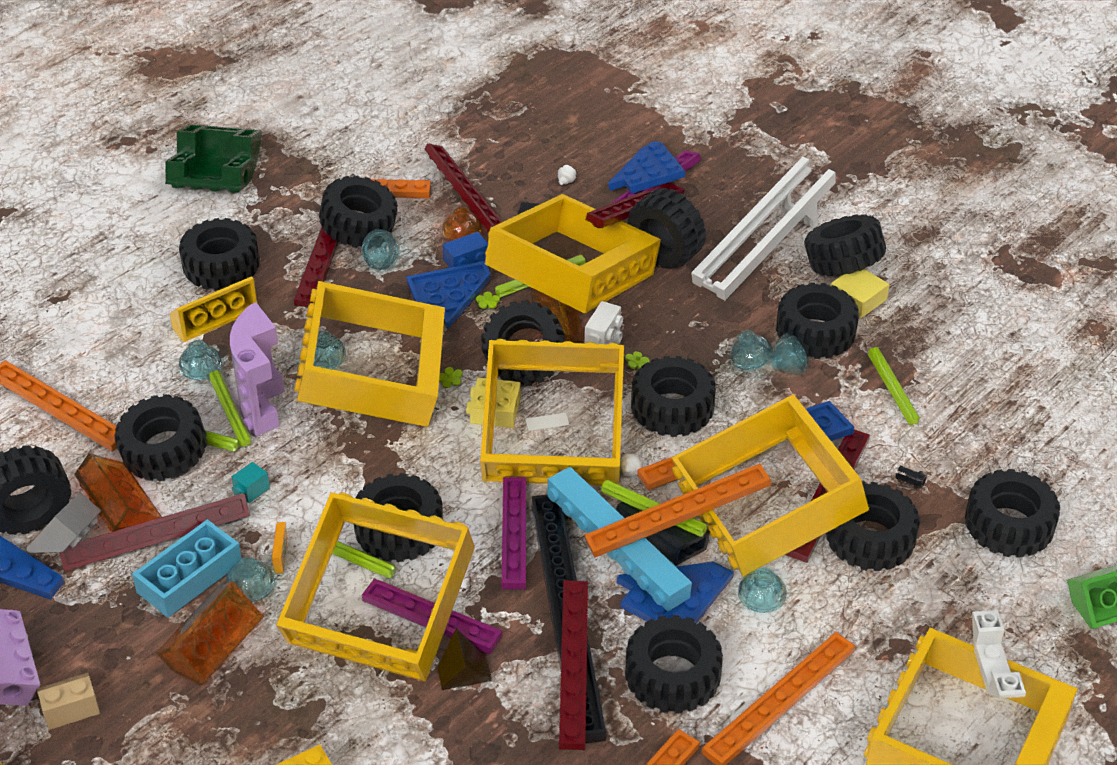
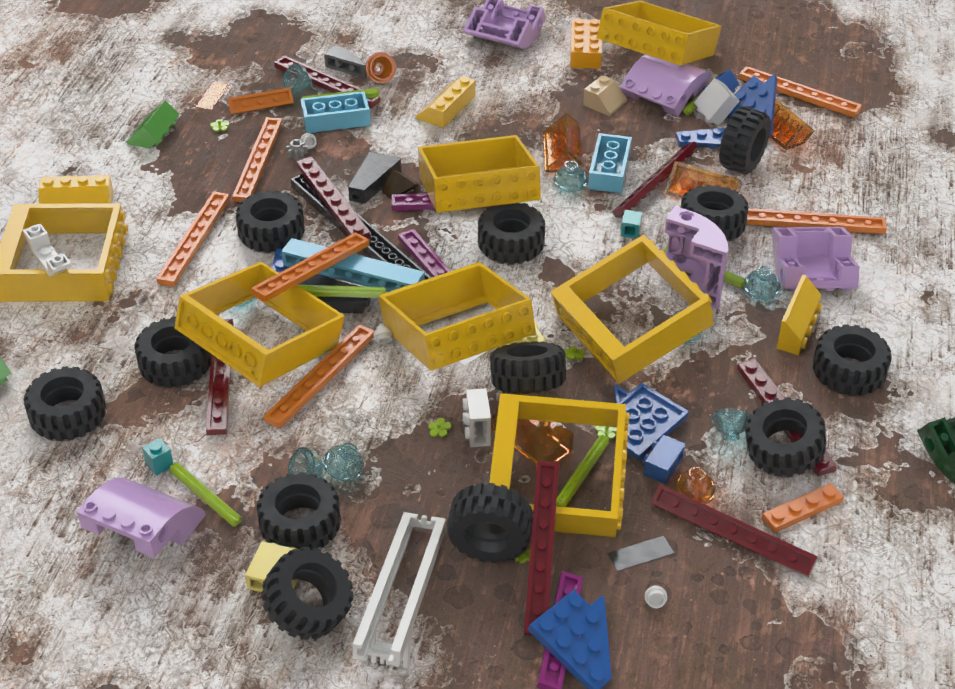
camera: 150 degrees right, 0 degrees up
light grey slope [26,492,101,552] -> none
light orange tile [272,522,288,574] -> none
black tyre [631,356,716,437] -> none
blue hinge [806,401,854,441] -> none
black pin [895,465,927,488] -> none
none -> lavender slope [76,478,206,558]
none -> teal brick [142,438,173,476]
none -> slope [348,152,402,204]
none -> lavender slope [772,227,860,291]

